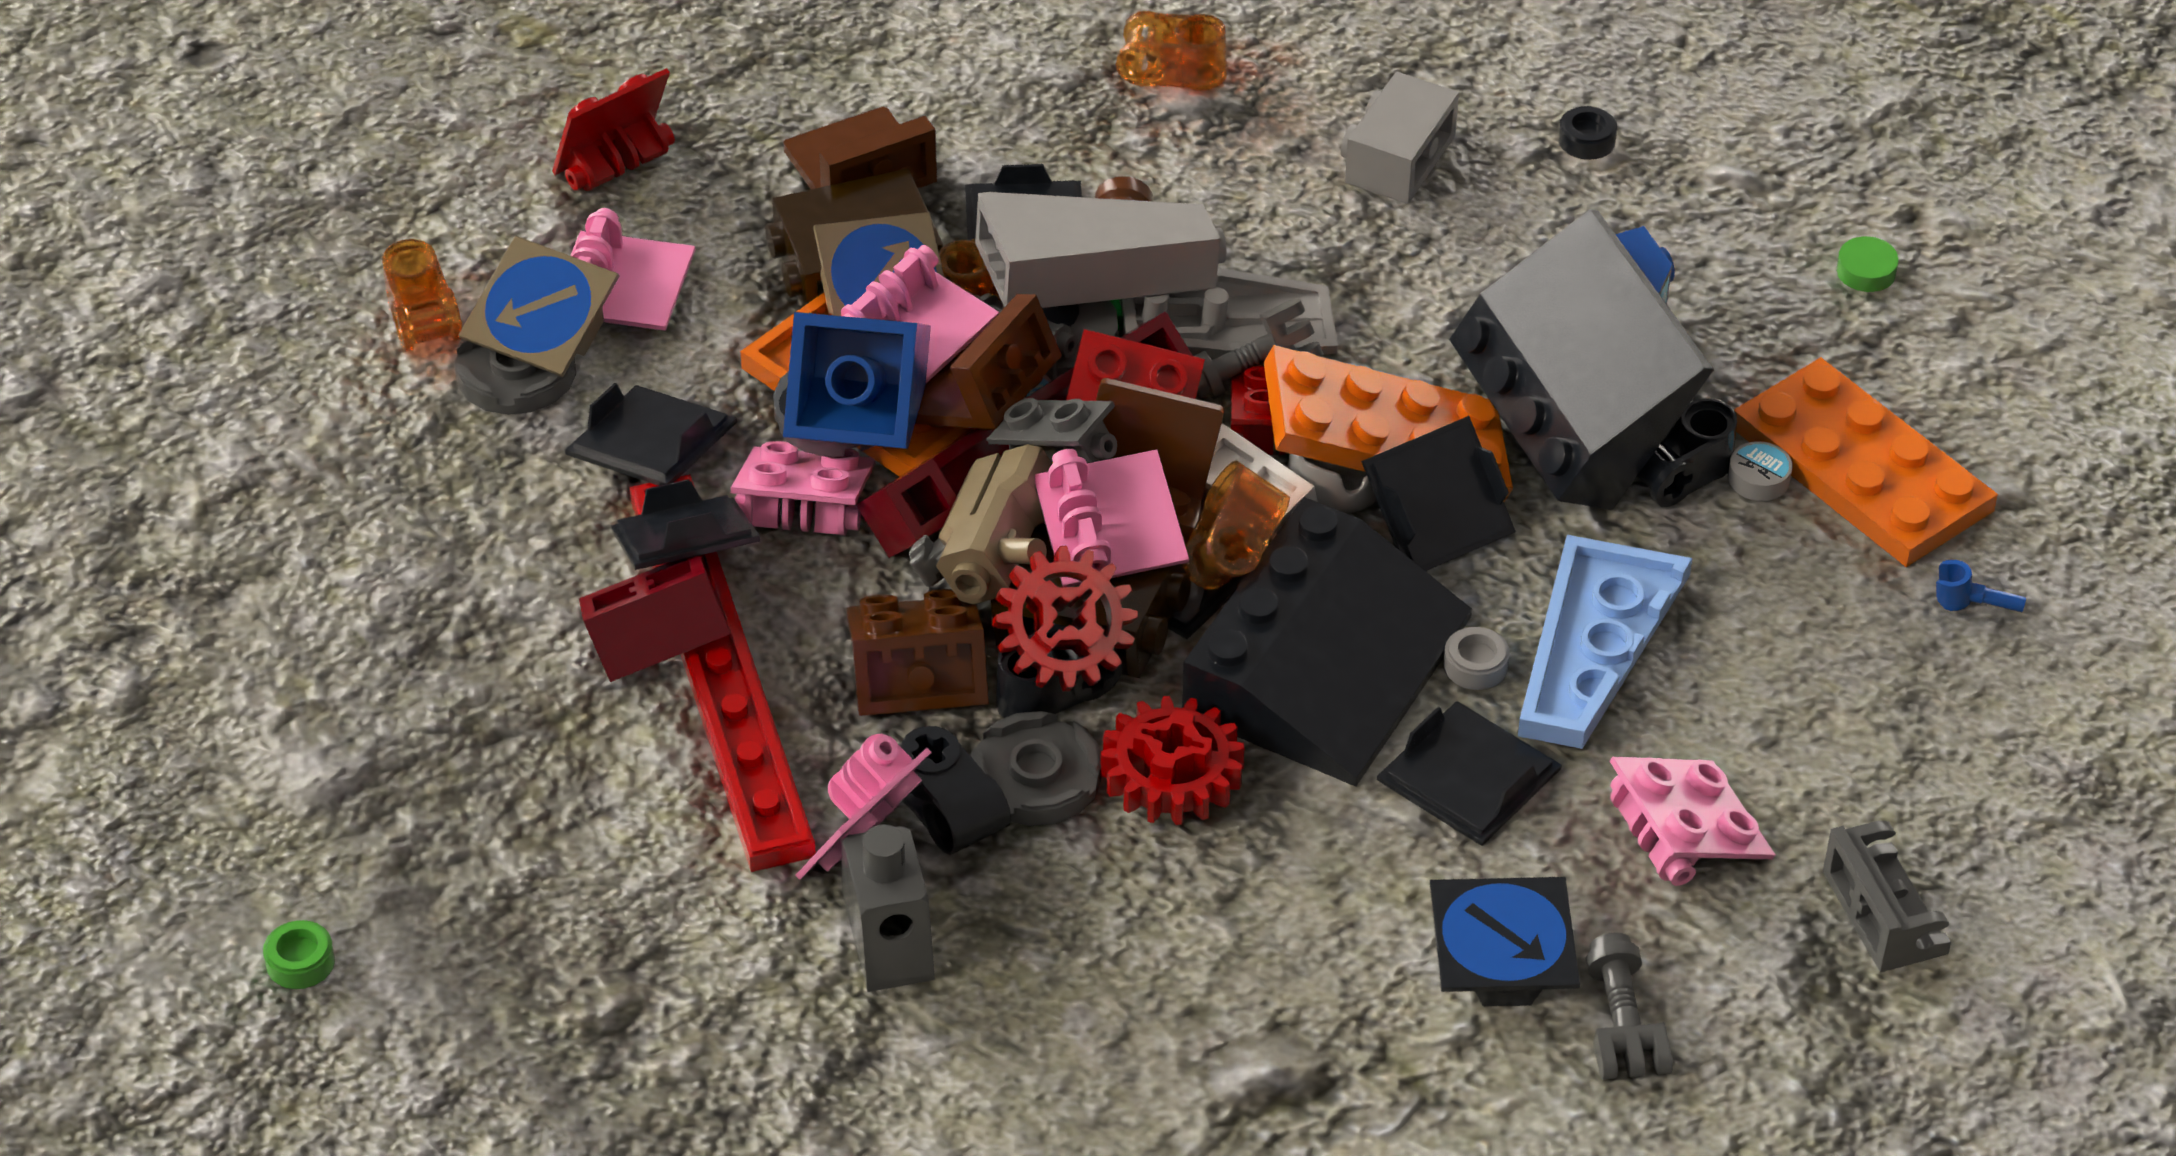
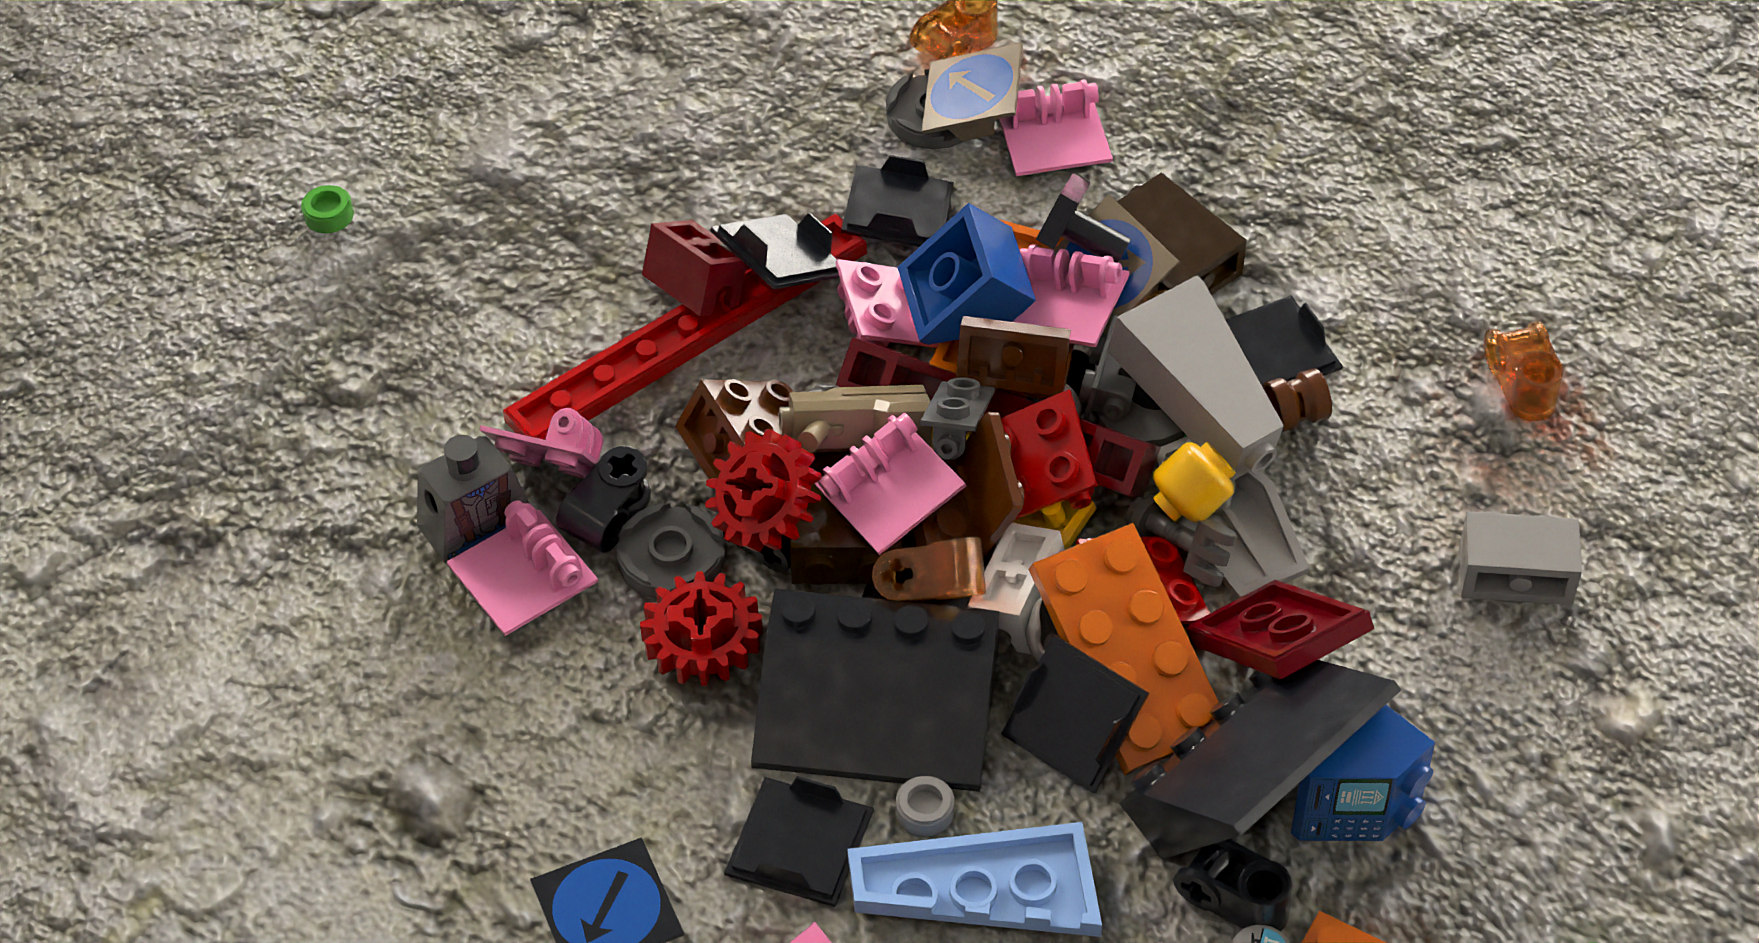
camera: 70 degrees right, 5 degrees up
red hinge [552,68,675,191] -> none
reddish brown bracket [784,107,937,189] -> none
black tile [1558,106,1617,160] -> none
none -> bright pink hinge [447,500,599,636]
none -> black piece [1035,173,1131,263]
none -> yellow head [1153,442,1236,523]
none -> dark red tile [1186,580,1375,680]

